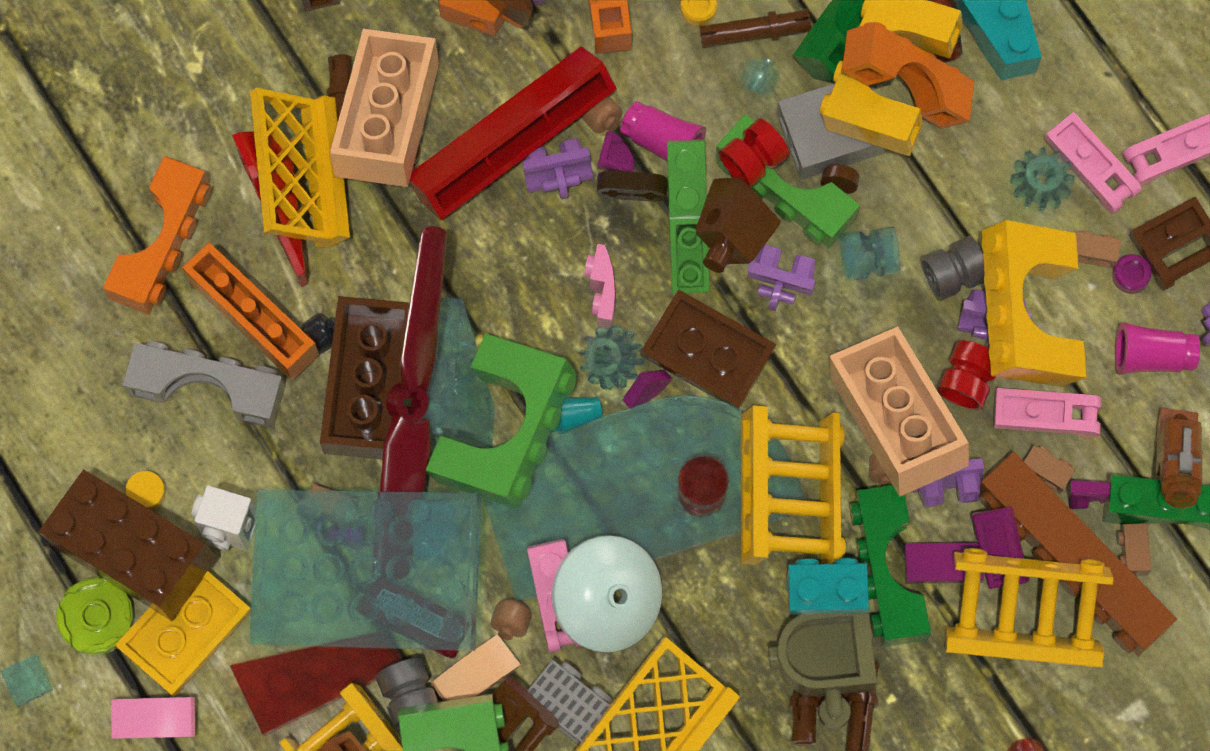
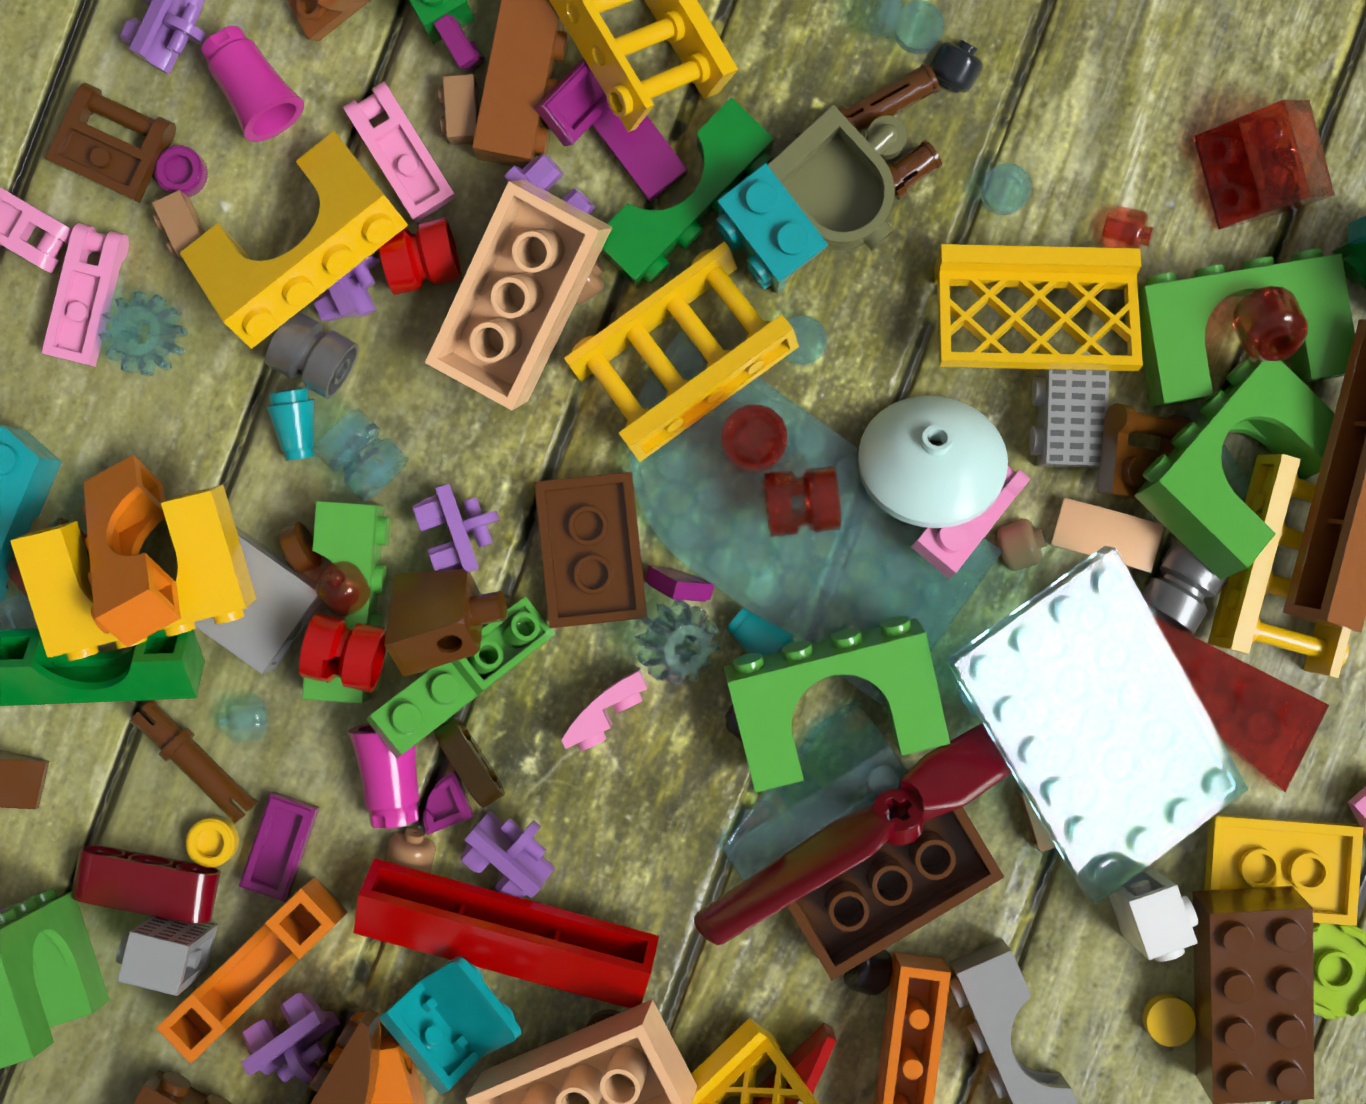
camera: 125 degrees left, 15 degrees up
none -> magenta tile [239,792,320,902]
none -> teal cone [265,388,315,461]
none -> clear red piece [315,561,371,616]
none -> teal bracket [379,956,521,1095]
none -> clear red wheel [763,466,841,537]
none -> clear light blue tile [784,315,827,366]

